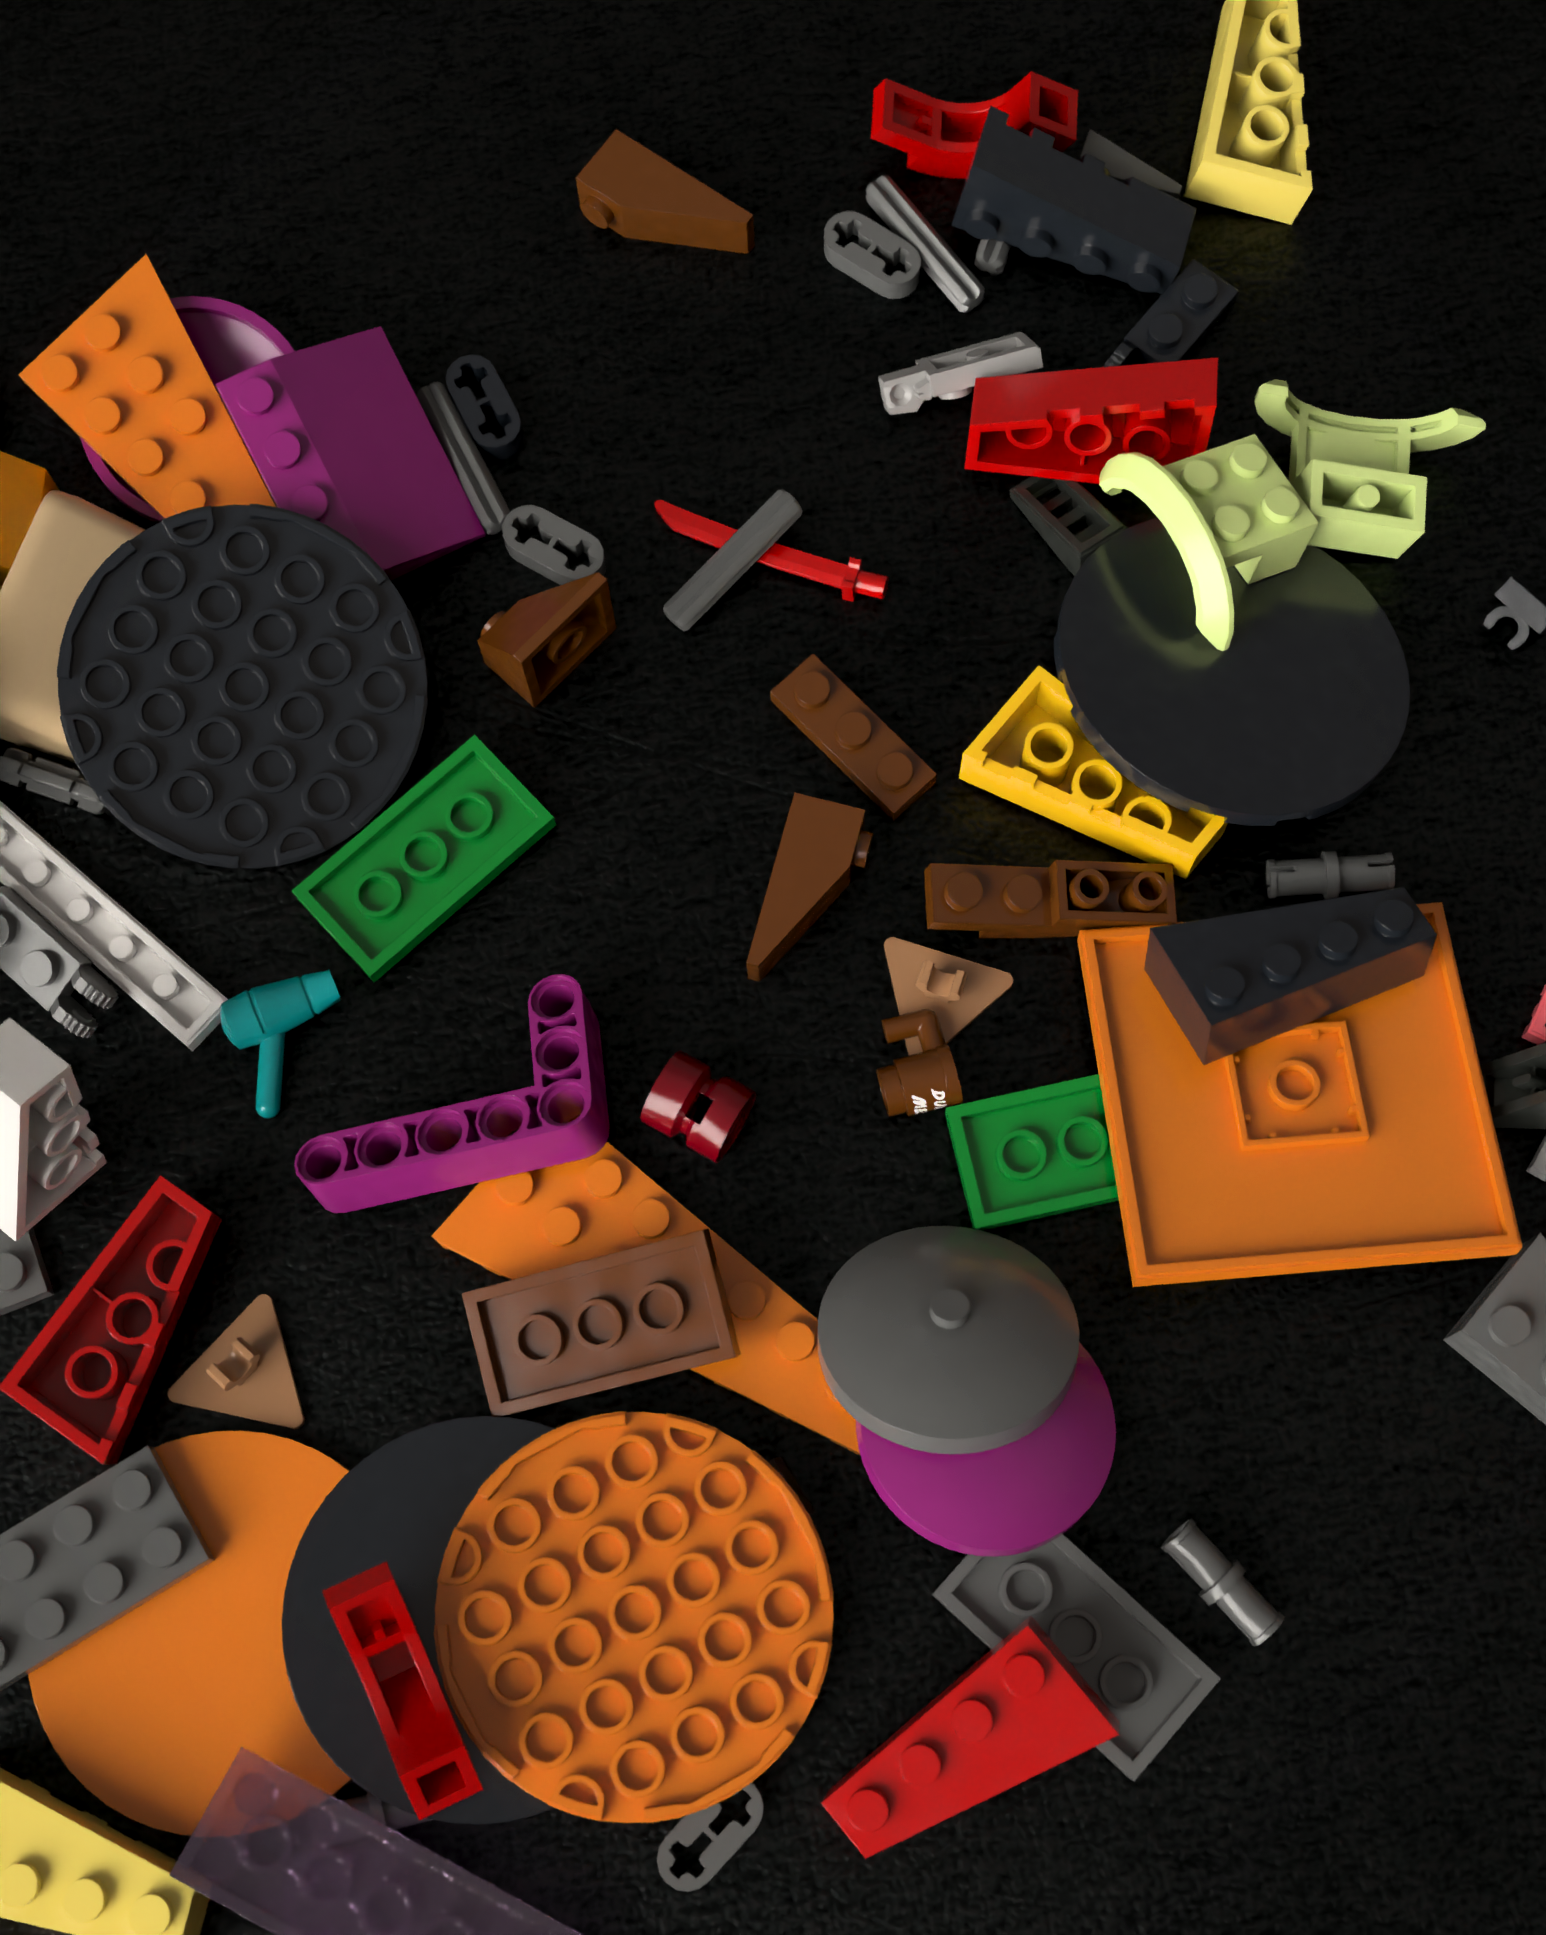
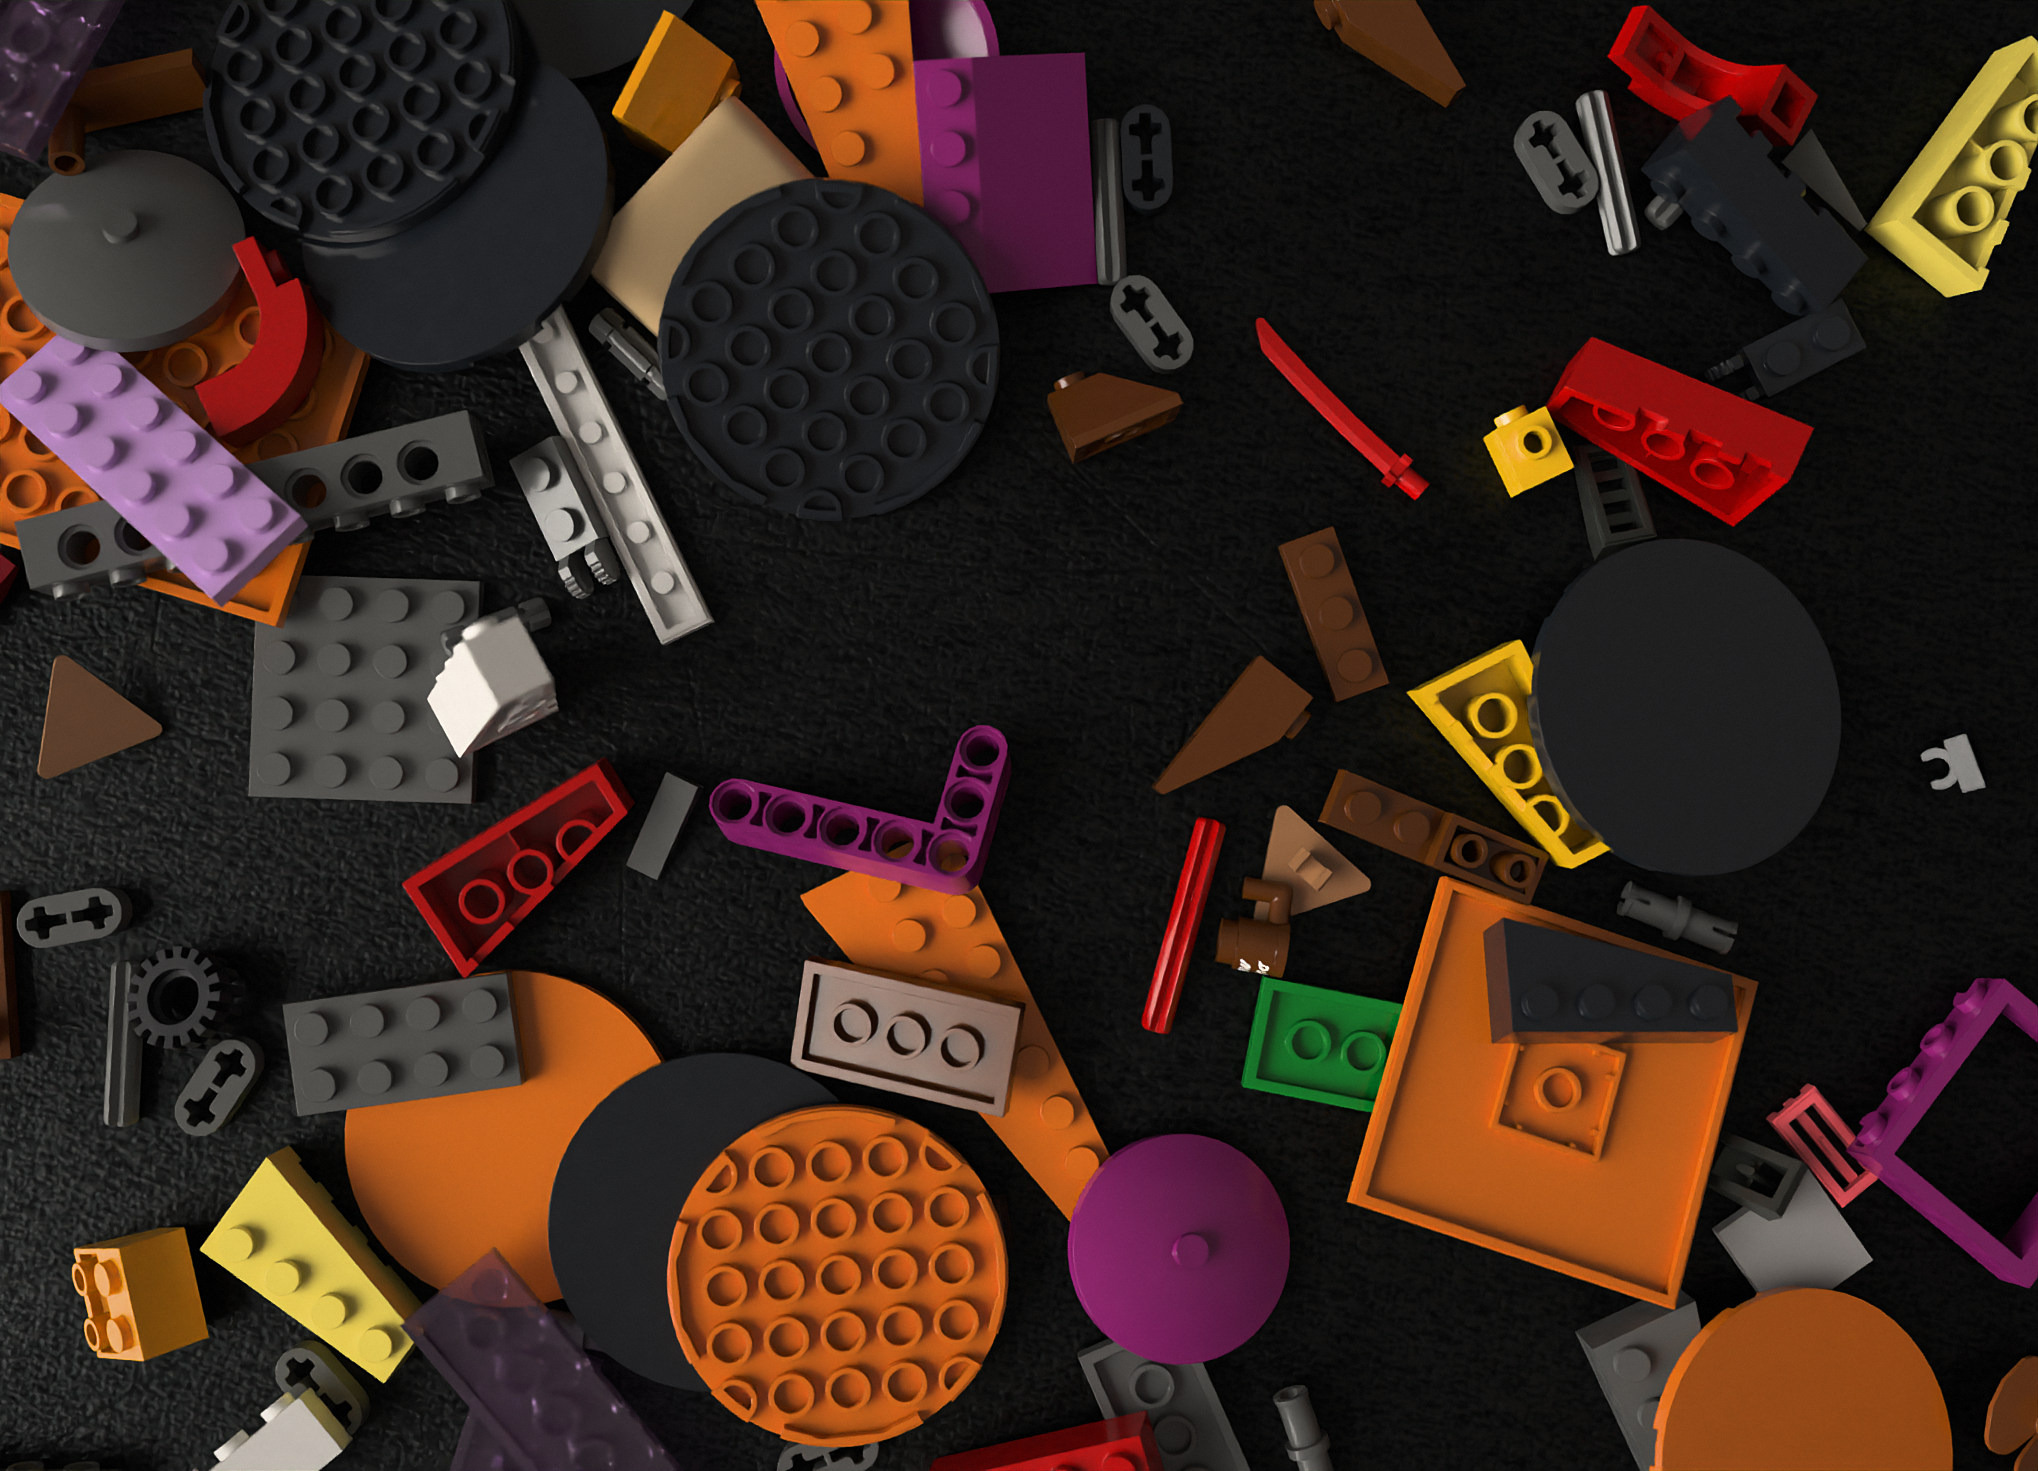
camera: 20 degrees right, 15 degrees up
medium nougat piece [168,1294,305,1429] -> none
teal piece [220,970,341,1119] -> none
green plate [292,735,556,983] -> none
red arch [322,1561,483,1821] -> none
dark red wheel [640,1050,757,1163] -> none
dark grey axle [663,489,803,631] -> none
dark grey dish [817,1226,1079,1454] -> none
light grey hinge [878,332,1043,415] -> none
yellowish green piece [1099,434,1319,651] -> none
yellowish green piece [1255,379,1486,559] -> none
none -> dark grey piece [626,772,704,880]
none -> red axle [1141,817,1226,1034]
none -> yellow brick [1483,405,1574,498]

